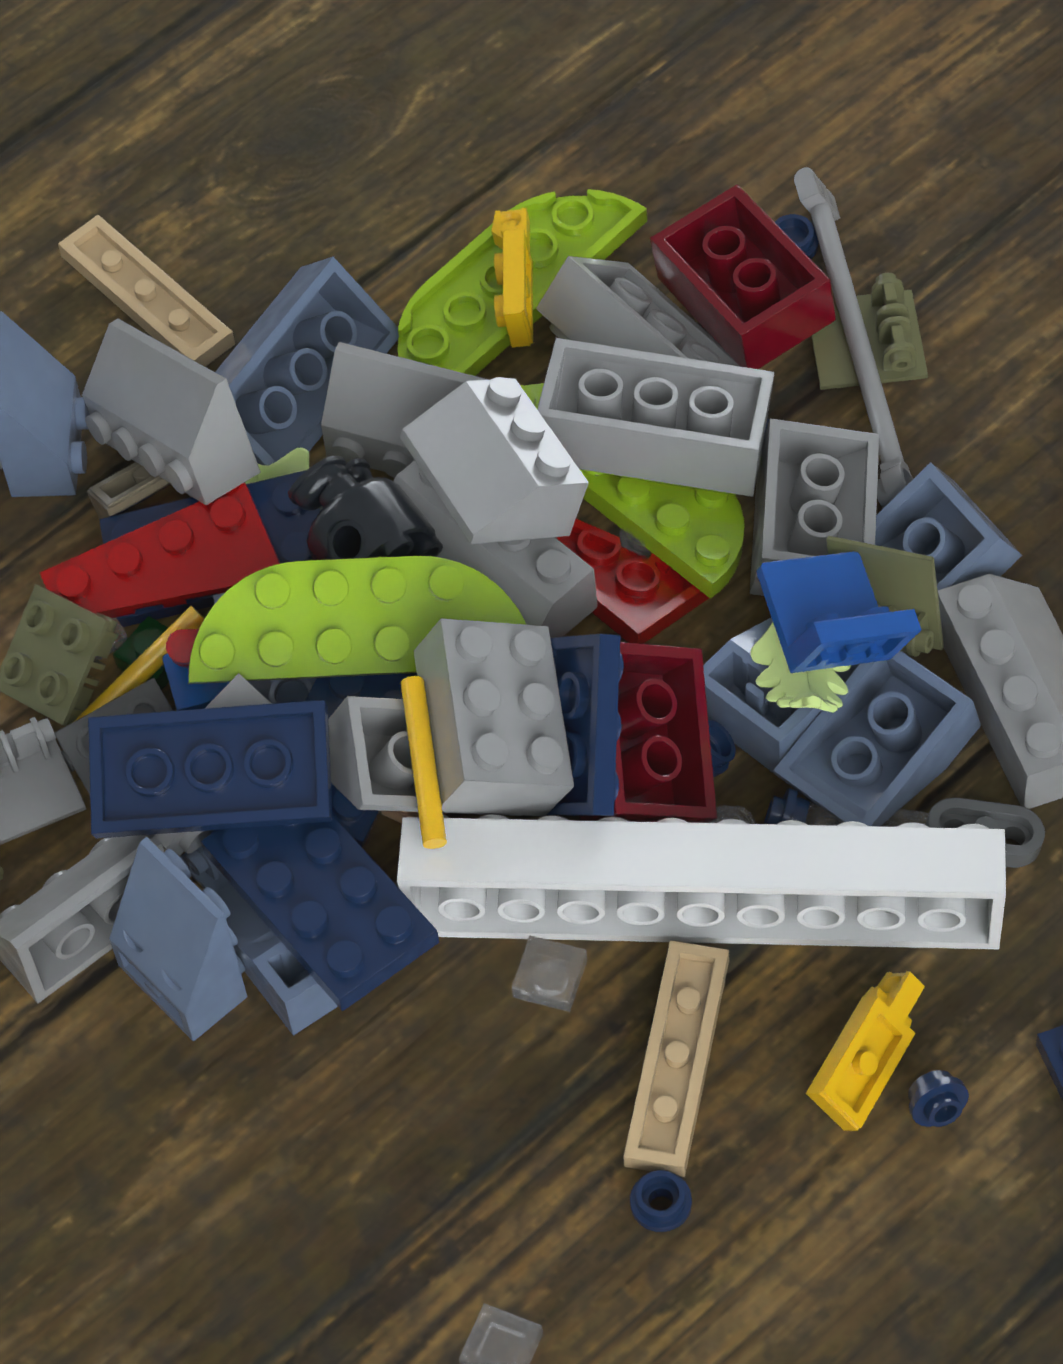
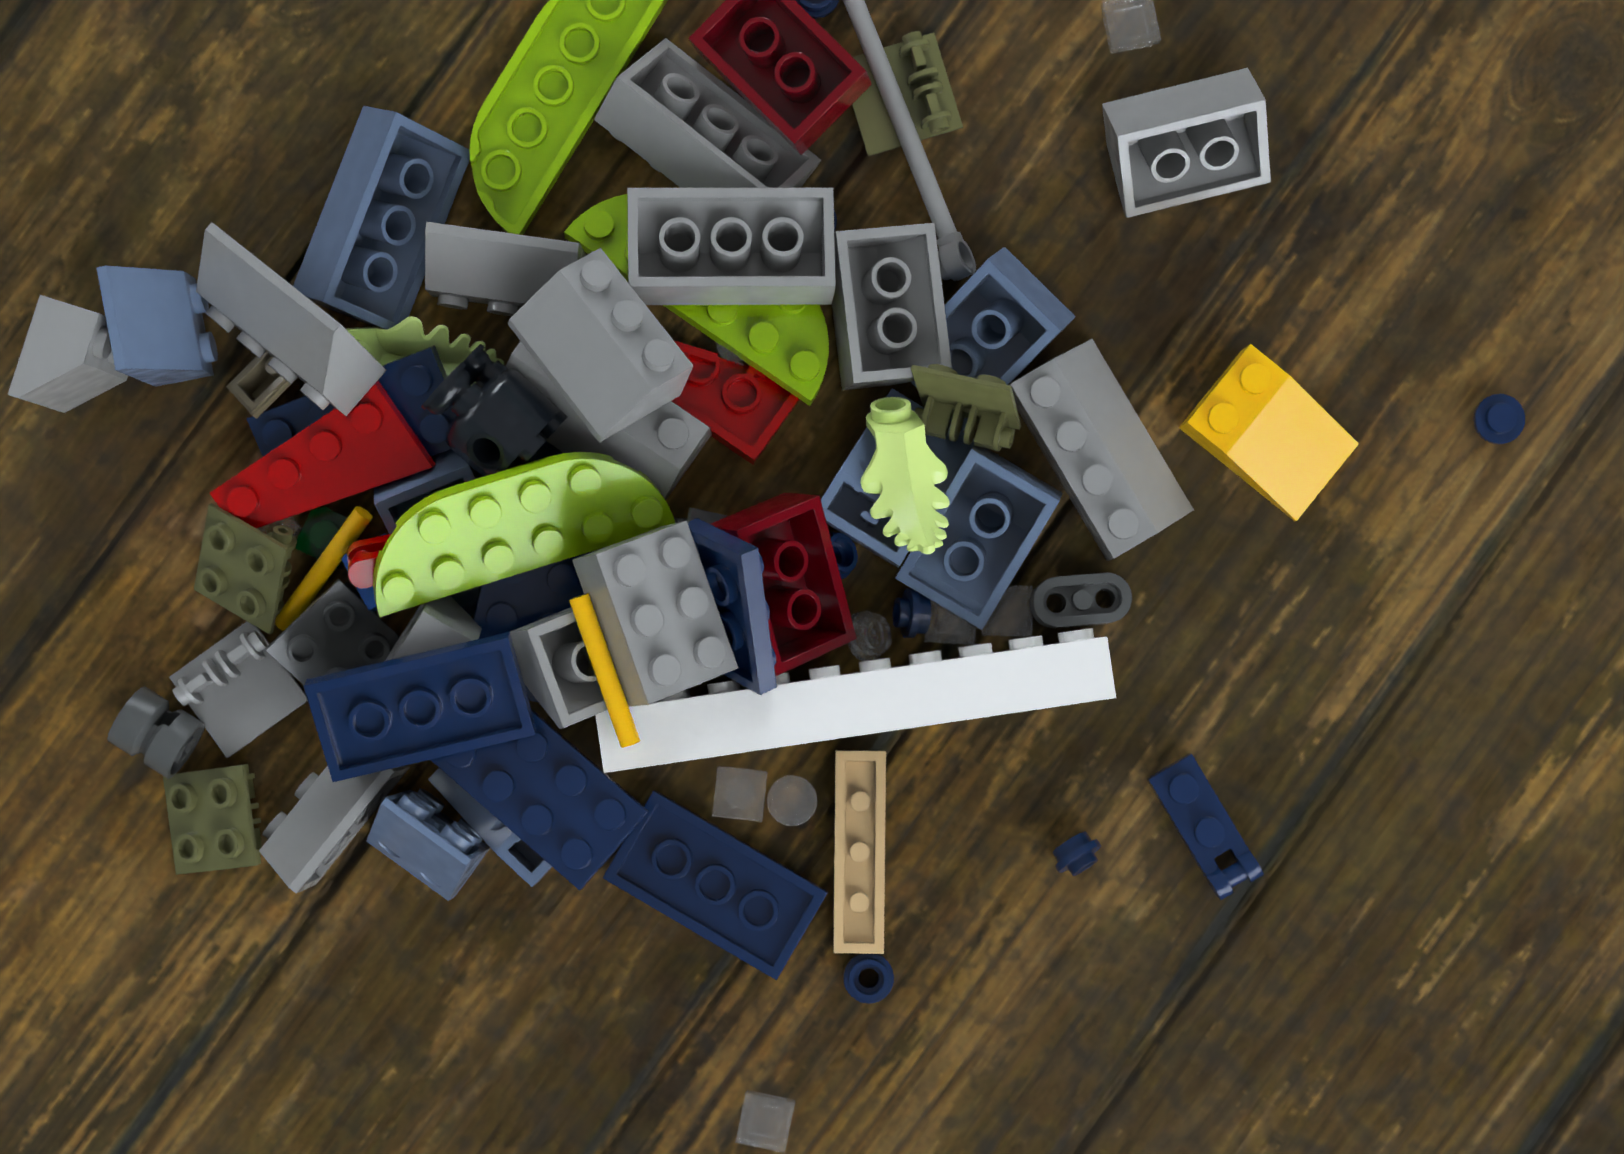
camera: 15 degrees left, 30 degrees up
tan plate [58,215,235,367] -> none
yellow hinge [491,208,533,348] -> none
blue bracket [756,551,922,673] -> none
yellow hinge [806,971,925,1131] -> none
none -> dark blue plate [603,790,828,980]
none -> clear plate [767,775,817,826]

